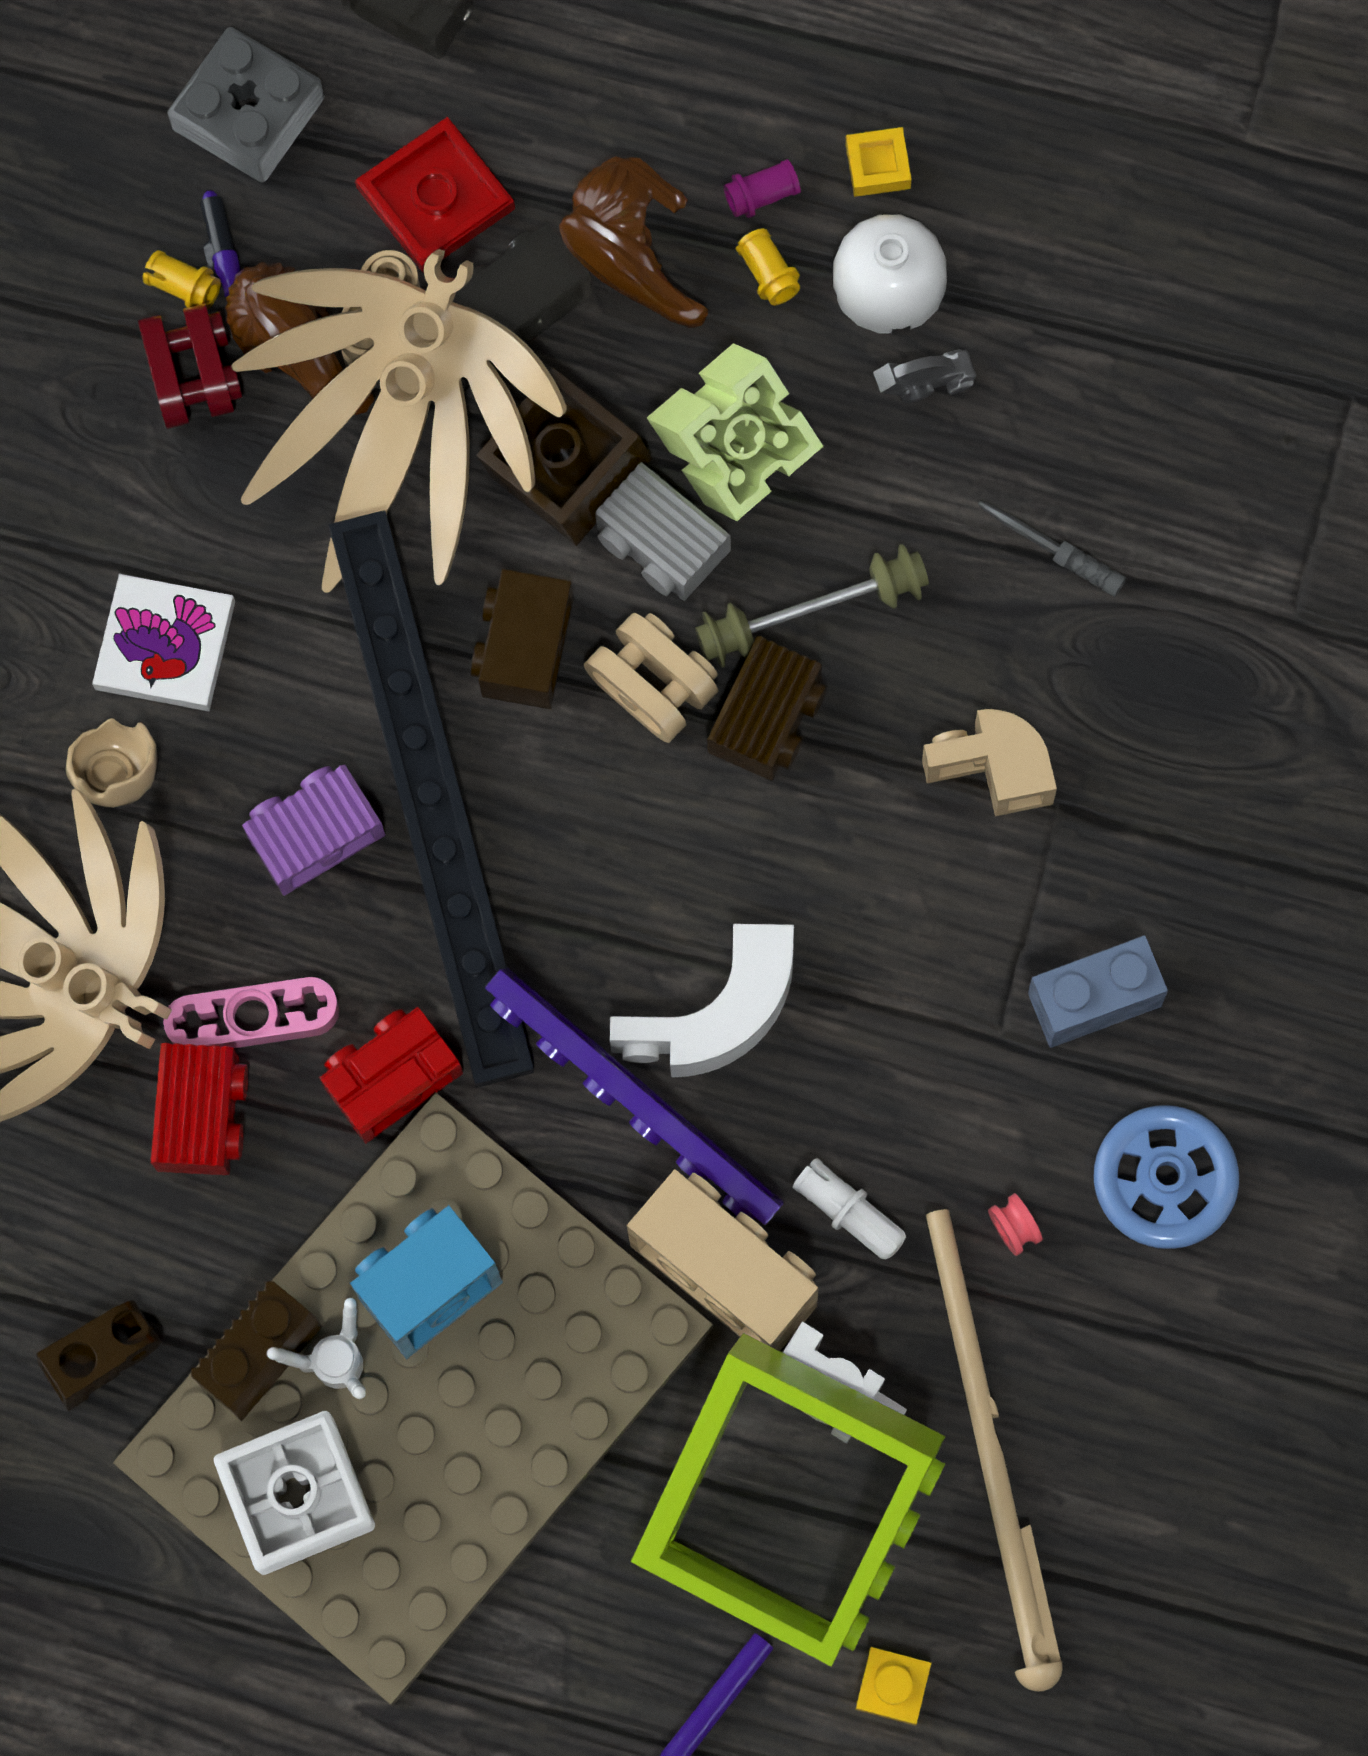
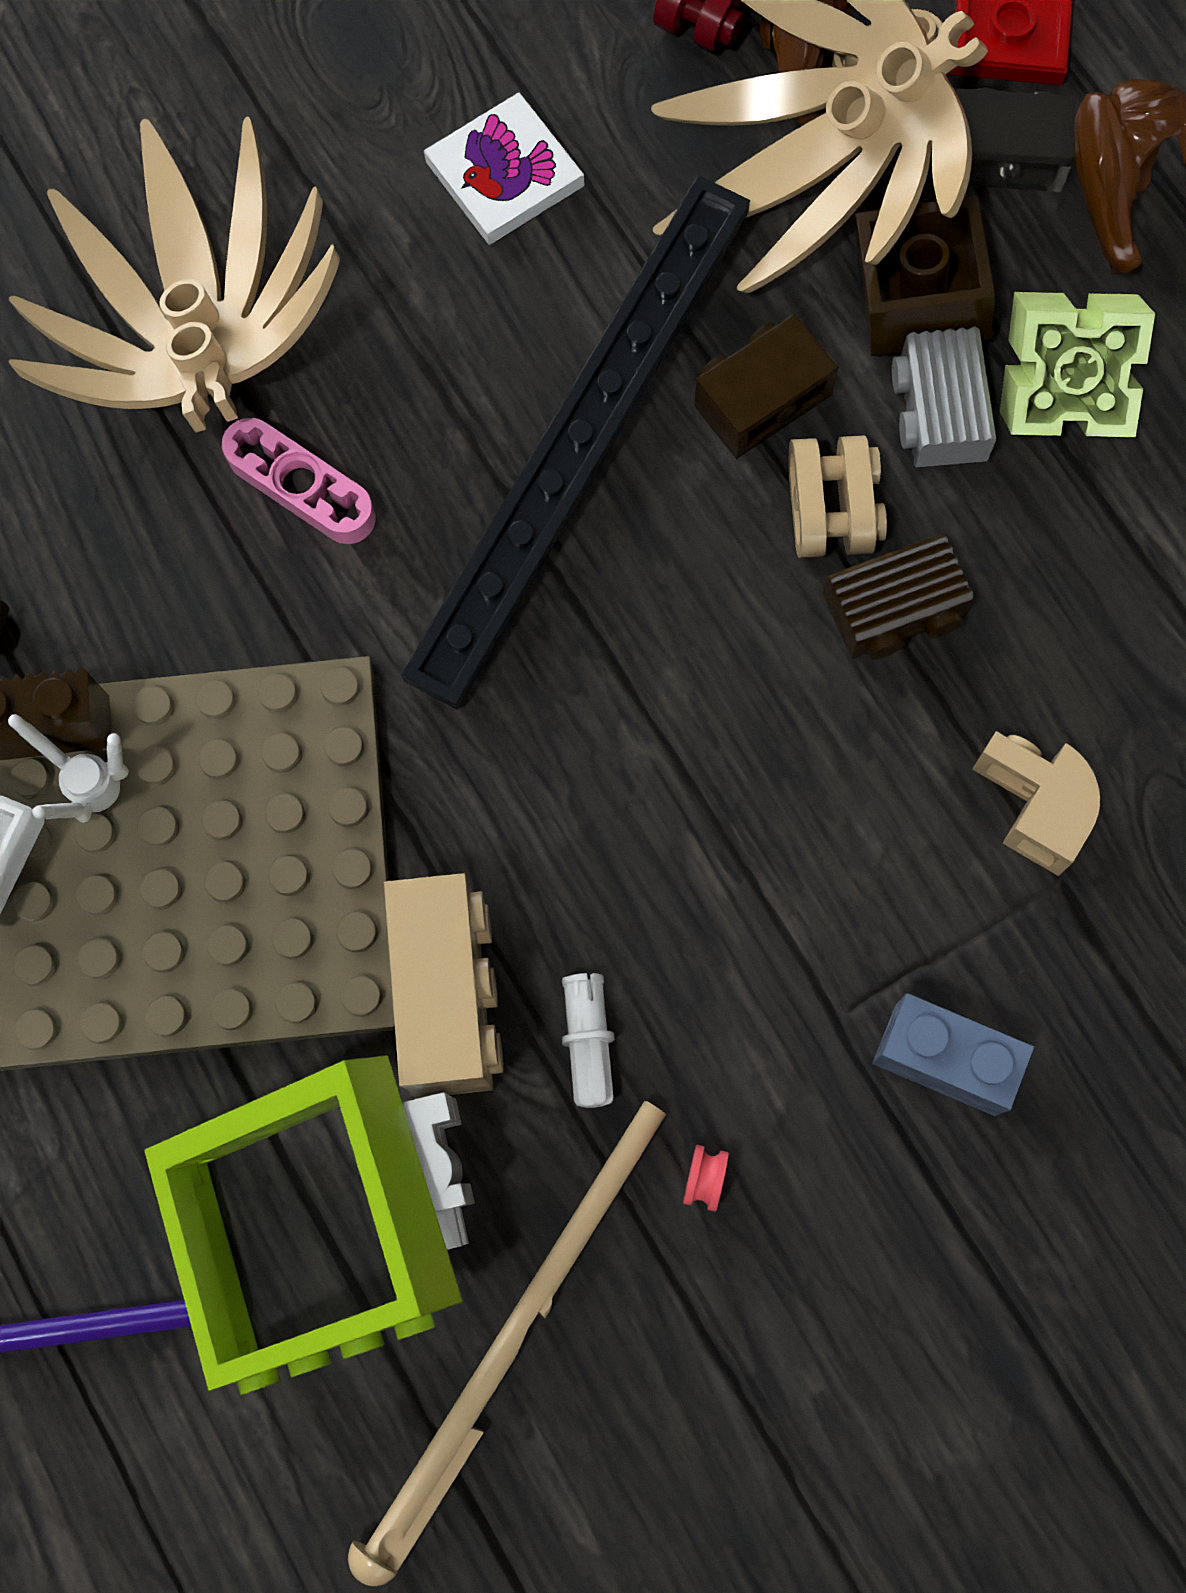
camera: 45 degrees right, 0 degrees up
tan hair [66,718,158,808] -> none
red brick [151,1043,248,1175] -> none
medium lavender brick [242,765,386,896] -> none
red brick [319,1007,463,1144] -> none
dark azure brick [350,1205,503,1360] -> none
dark purple plate [485,968,784,1225] -> none
white arch [610,924,794,1077] -> none
olive axle [695,544,929,668] -> none
yellow plate [855,1647,931,1726] -> none
medium blue plate [1094,1105,1239,1249] -> none

